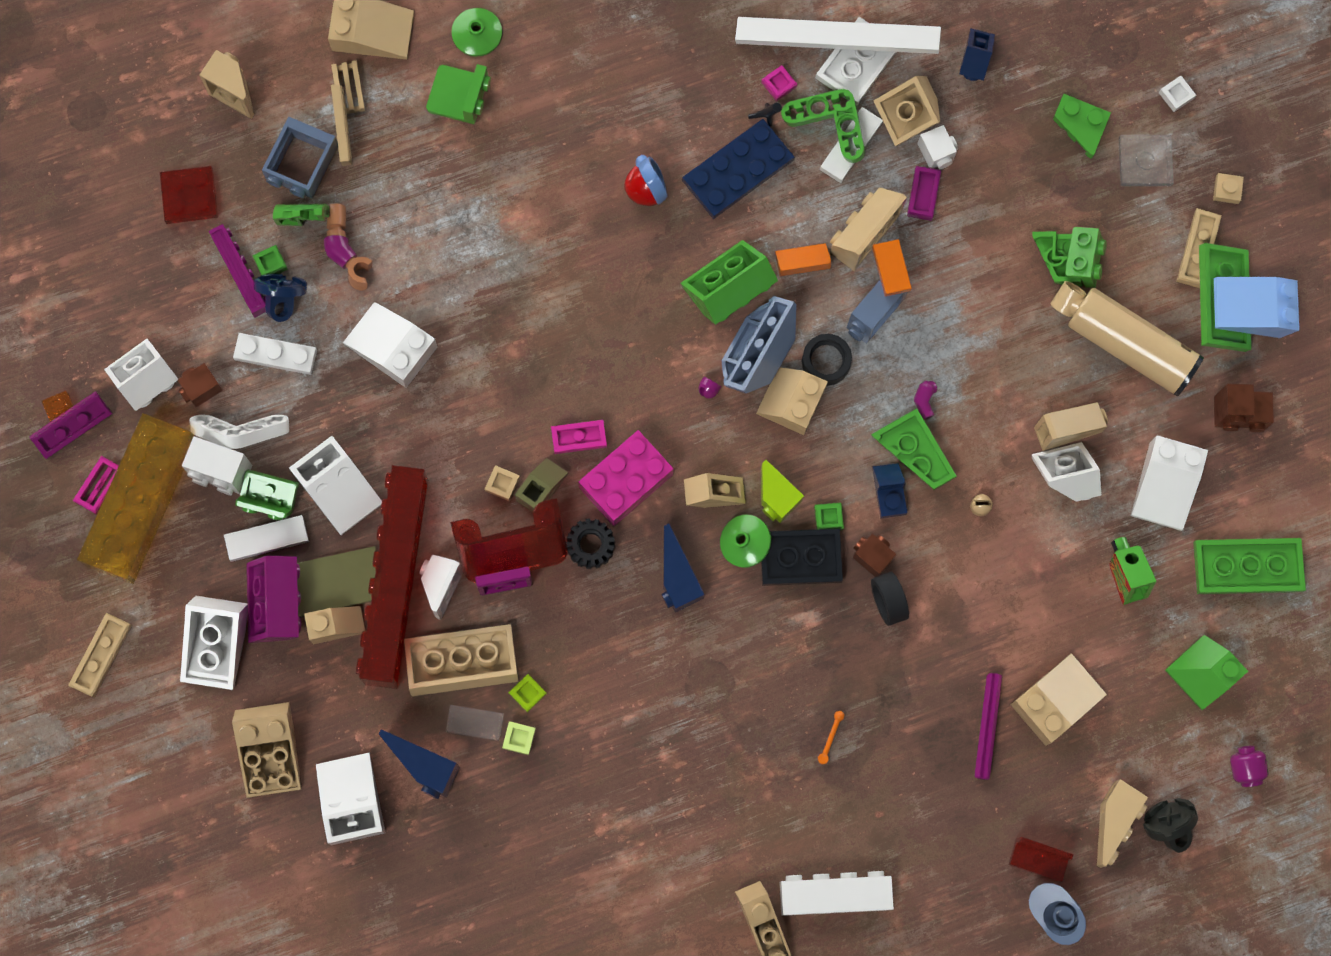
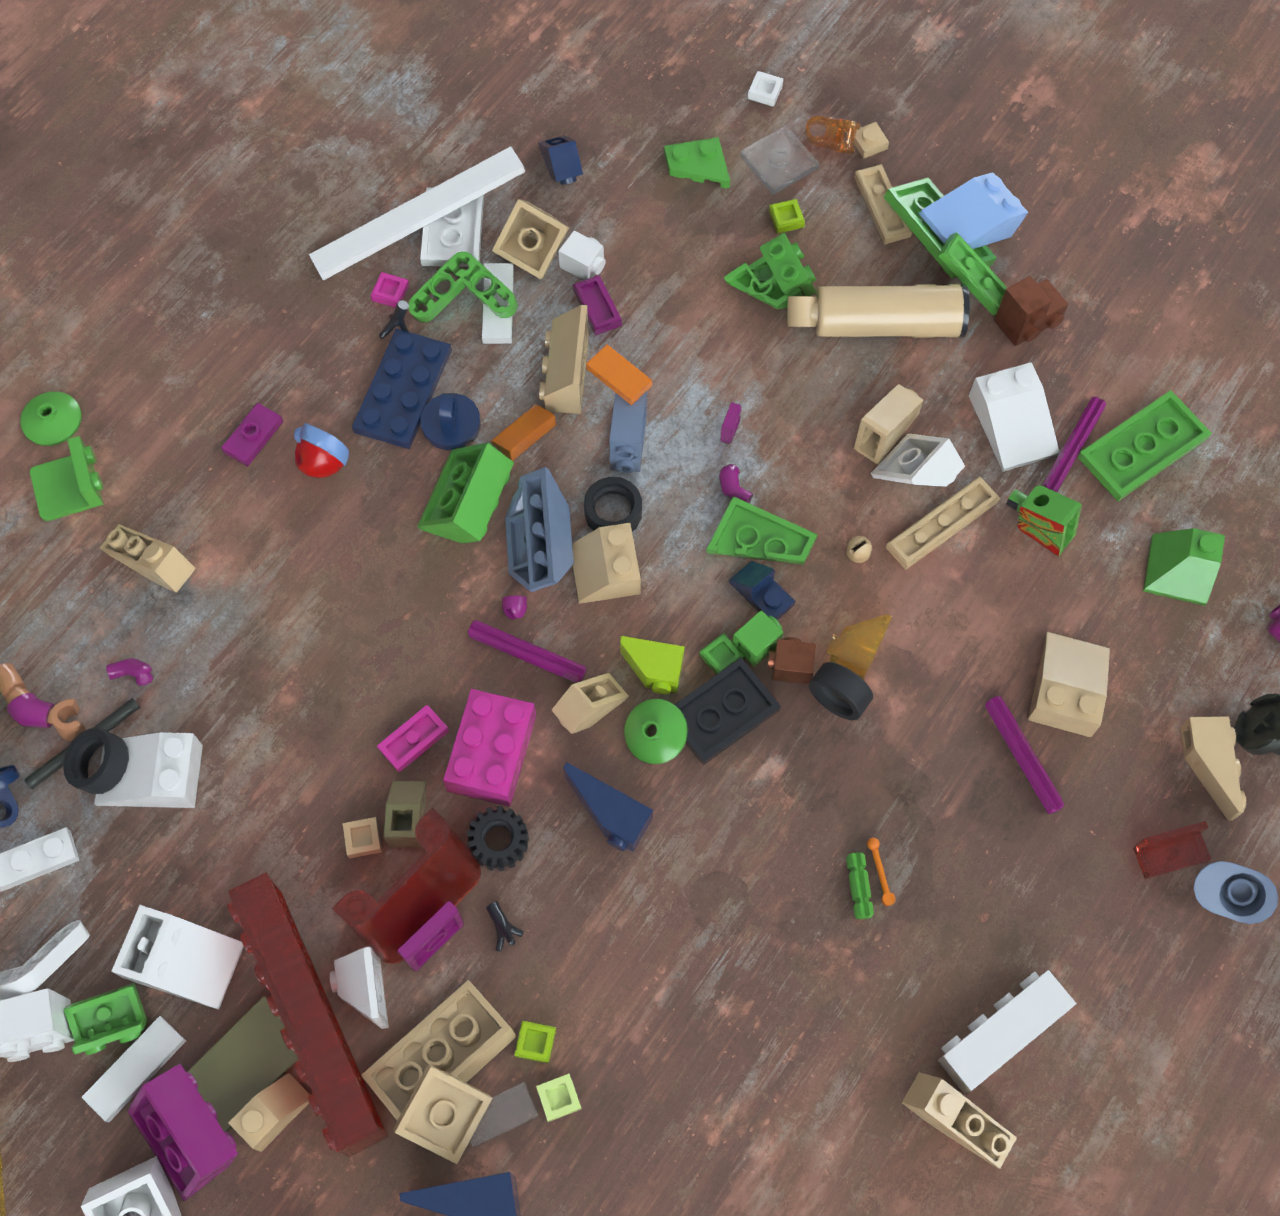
camera: 30 degrees left, 10 degrees down
none -> pearl dark grey bar [24,697,141,790]
none -> black tyre [63,728,129,794]
none -> tan slope [100,524,196,593]
none -> magenta arm [106,658,153,686]
none -> magenta plate [221,403,284,467]
none -> tan plate [393,1064,493,1164]
none -> dark blue tile [420,393,481,451]
none -> magenta axle [468,620,586,683]
none -> black bar [486,901,524,951]
none -> magenta tile [720,402,742,444]
none -> bright green brick [732,610,784,667]
none -> lime tile [769,199,805,234]
none -> clear orange piece [805,116,861,154]
none -> clear yellow slope [827,614,892,680]
none -> bright green axle [846,852,874,920]
none -> tan tile [886,476,1000,570]
none -> bright green tile [938,232,1007,315]
none -> magenta axle [1042,396,1106,492]

